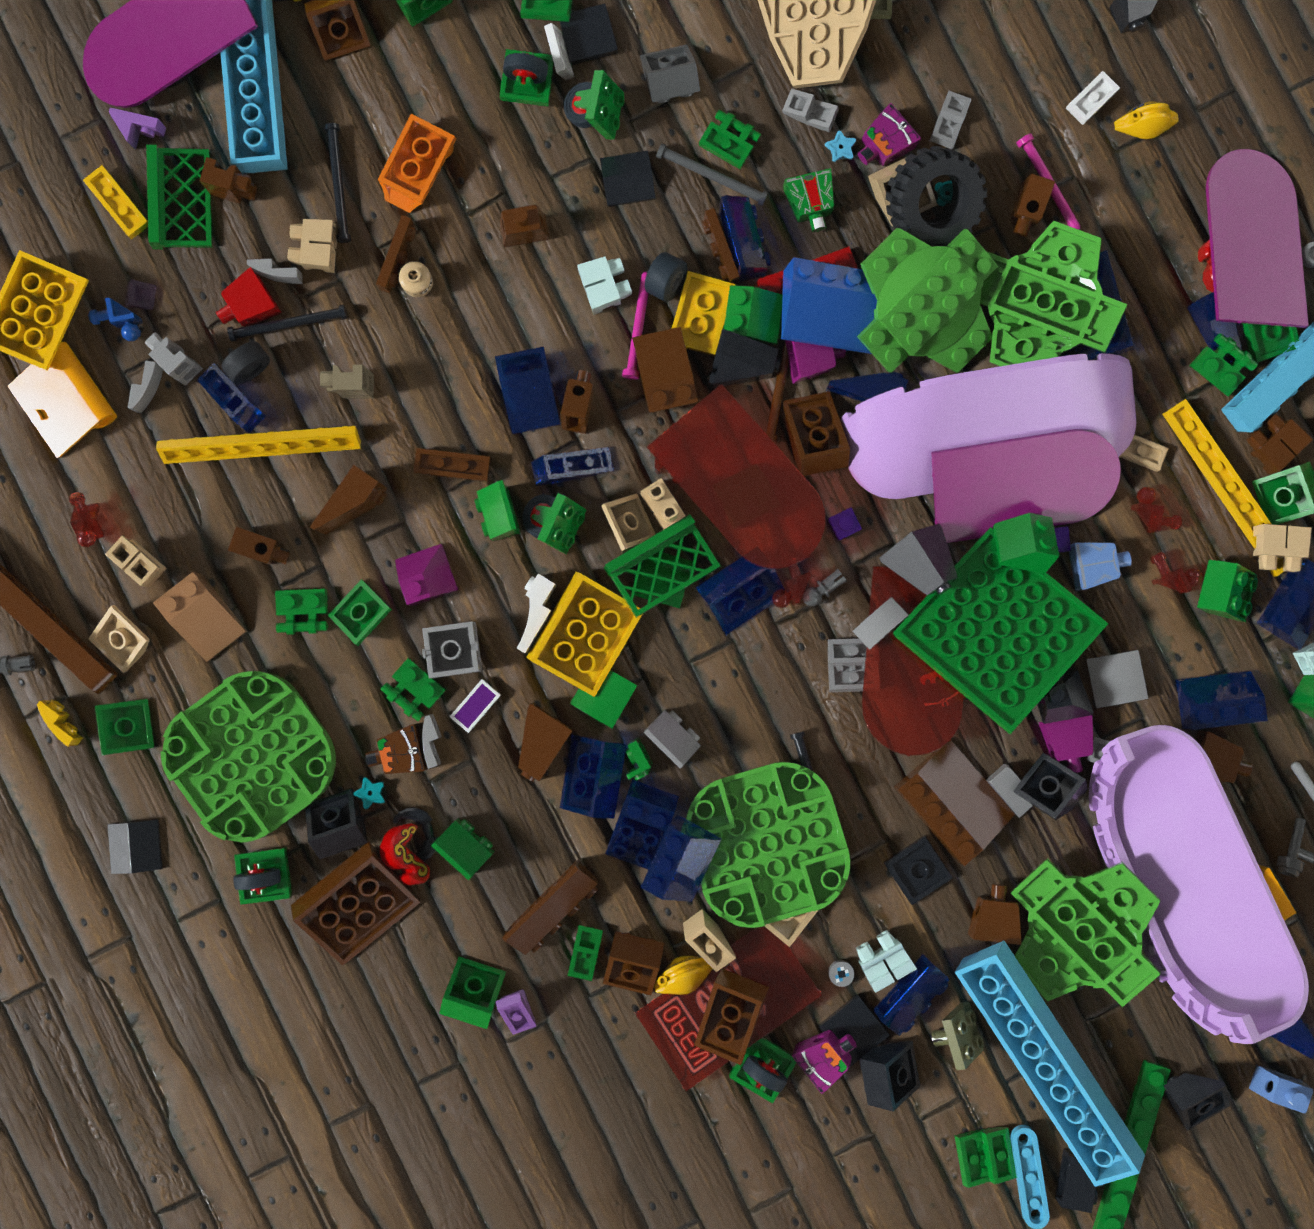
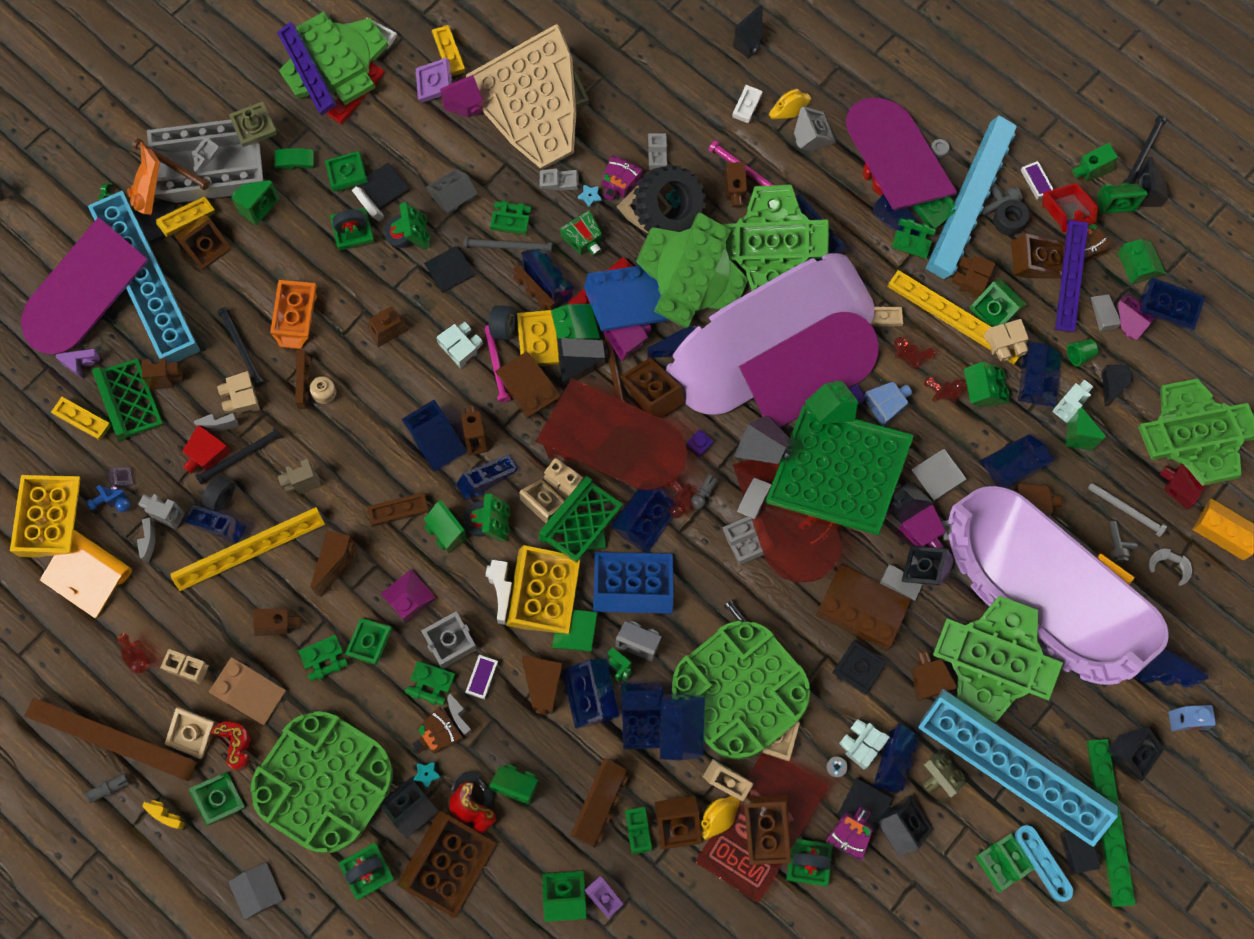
camera: 20 degrees left, 15 degrees down
none -> red animal [211,722,251,771]
none -> blue slope [593,552,673,613]
none -> light grey slope [794,106,836,151]

